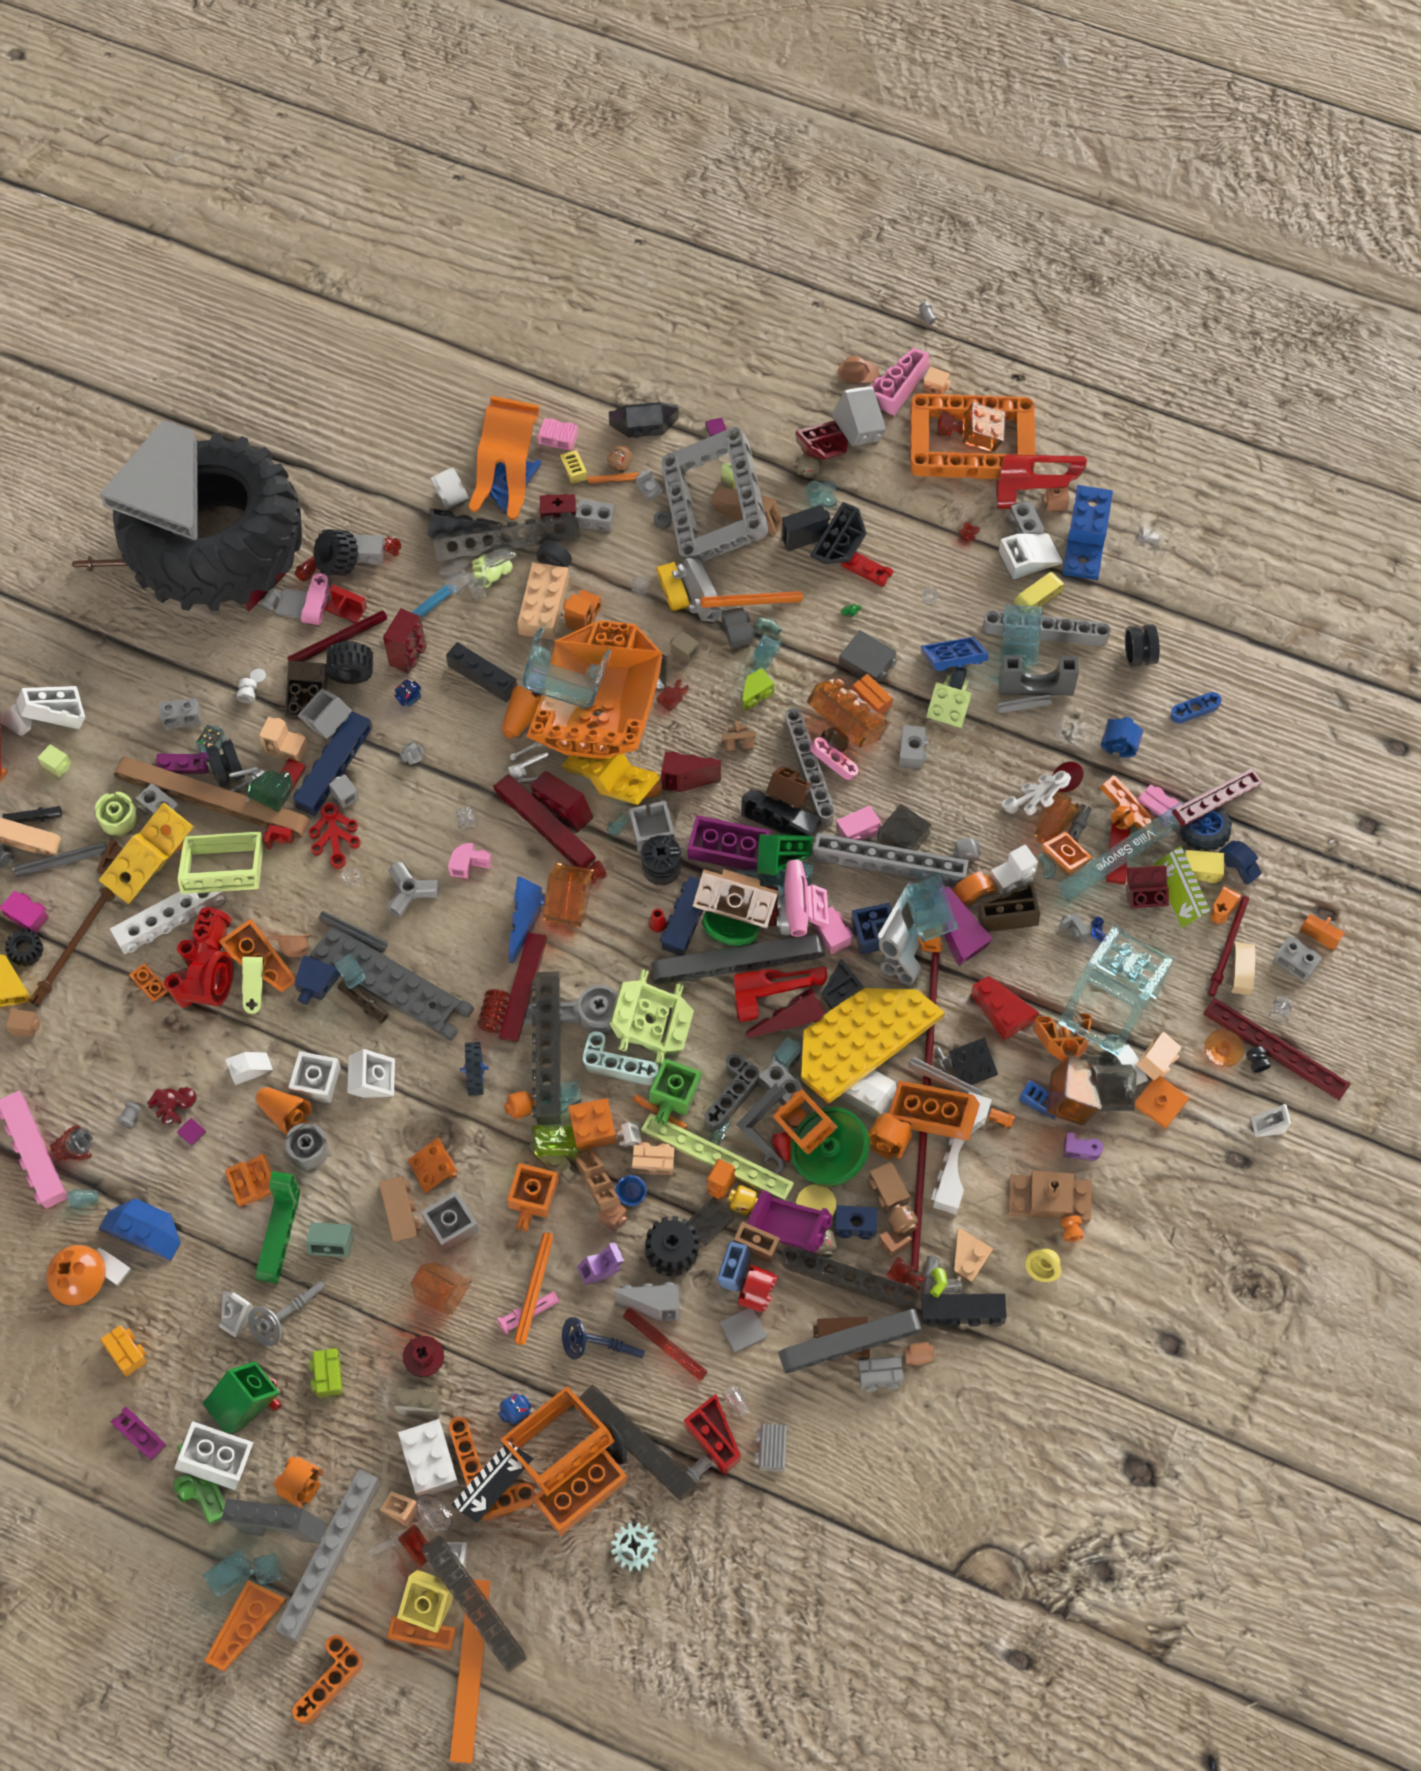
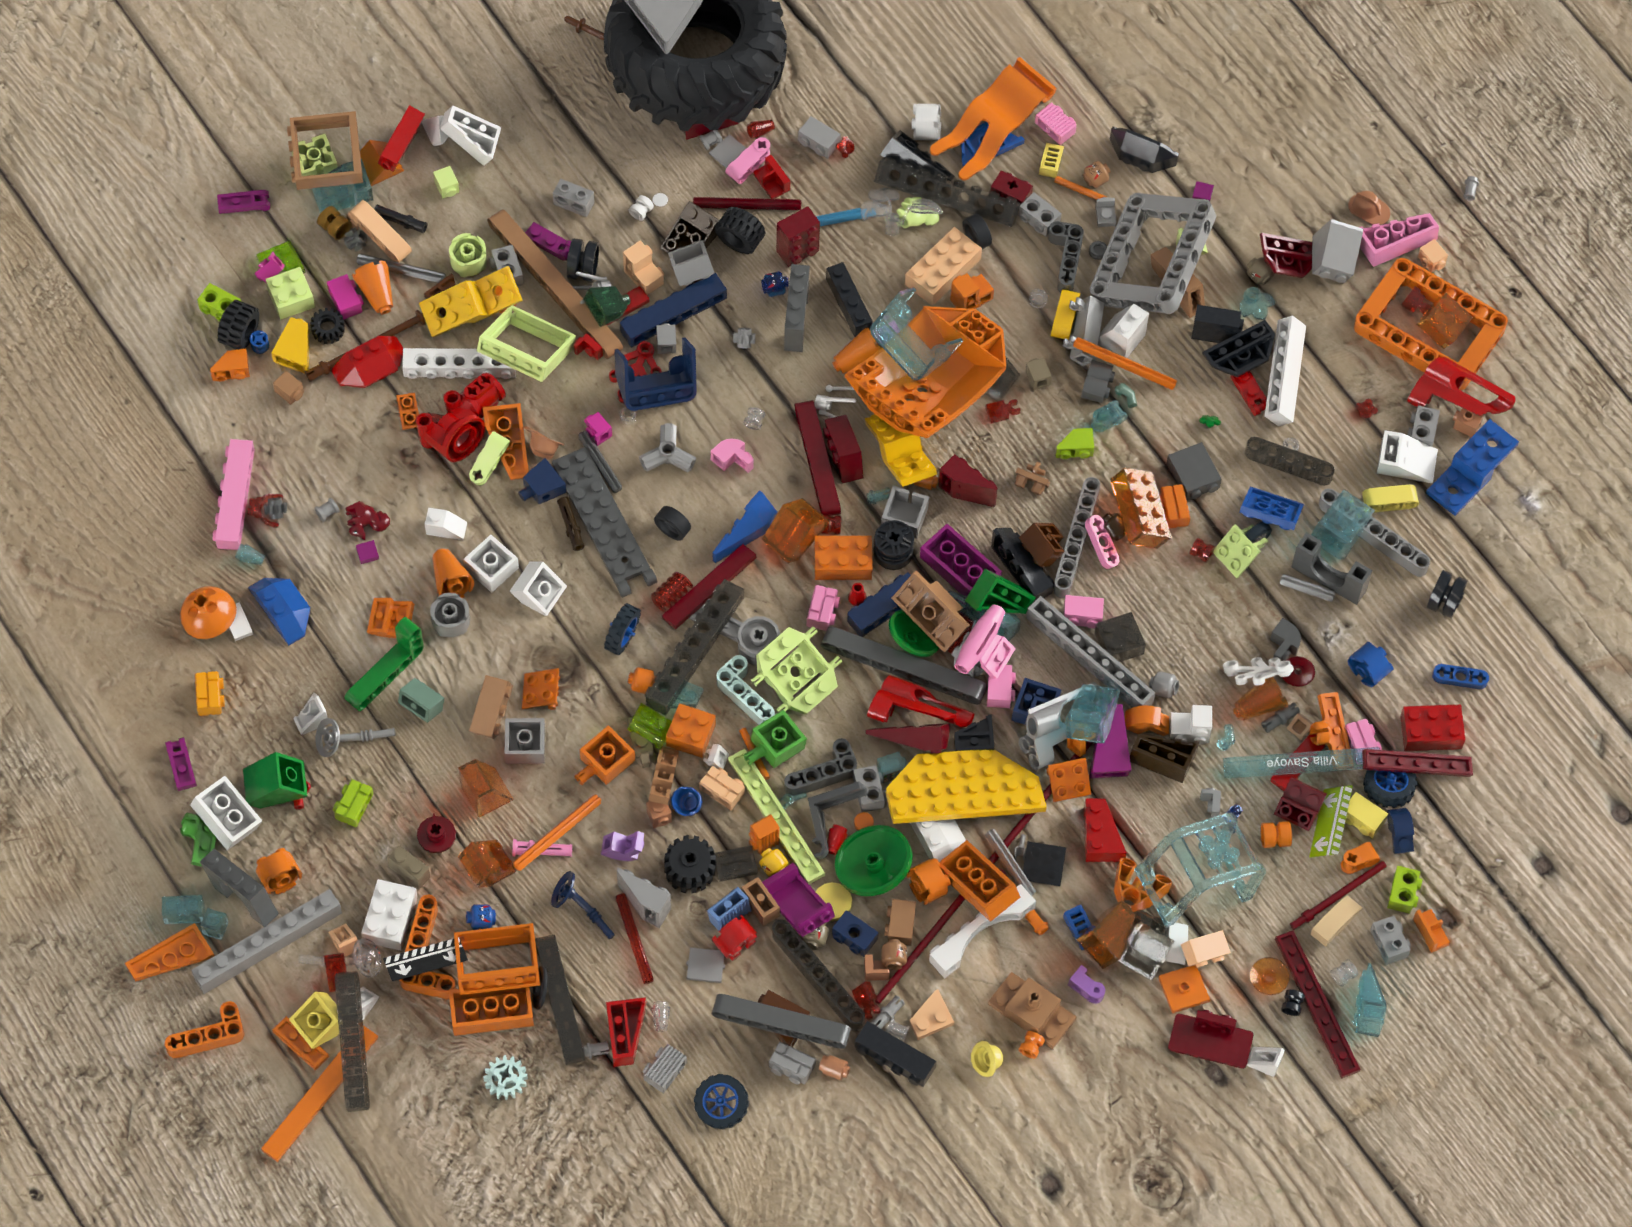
camera: 30 degrees right, 0 degrees up
brick [196,724,227,753] -> none
black tyre [313,529,358,576] -> none
clear light blue panel [335,954,366,989] -> none
orange window [773,1089,837,1155] -> none
light grey brick [899,725,928,769] -> none
lime arm [930,1267,948,1298] -> none
orange slope [1042,832,1092,878] -> none
none -> red wedge [331,336,403,388]
none -> orange cone [352,261,393,315]
none -> clear orange slope [458,840,516,888]
none -> dark pink brick [584,412,612,446]
none -> dark blue windscreen [615,337,697,411]
none -> black tyre [654,506,691,541]
none -> black wheel [694,1074,749,1129]
none -> dark grey arch [784,264,810,352]
none -> bright pink brick [806,585,840,631]
none -> orange brick [814,536,873,580]
none -> orange hinge [1046,757,1091,802]
none -> dark grey beam [1048,221,1084,293]
none -> white slope [1098,304,1149,358]
none -> dark red bracket [1168,1010,1254,1069]
none -> clear red wheel [1189,538,1215,563]
none -> clear smoke beam [1245,437,1335,486]
none -> orange wheel [1261,821,1292,848]
none -> white brick [1265,316,1306,426]
none -> dark grey brick [1270,618,1301,661]
none -> medium nougat slope [1286,713,1313,741]
none -> clear light blue slope [1352,963,1387,1037]
none -> lime brick [1387,865,1423,914]
none -> red brick [1400,704,1466,751]

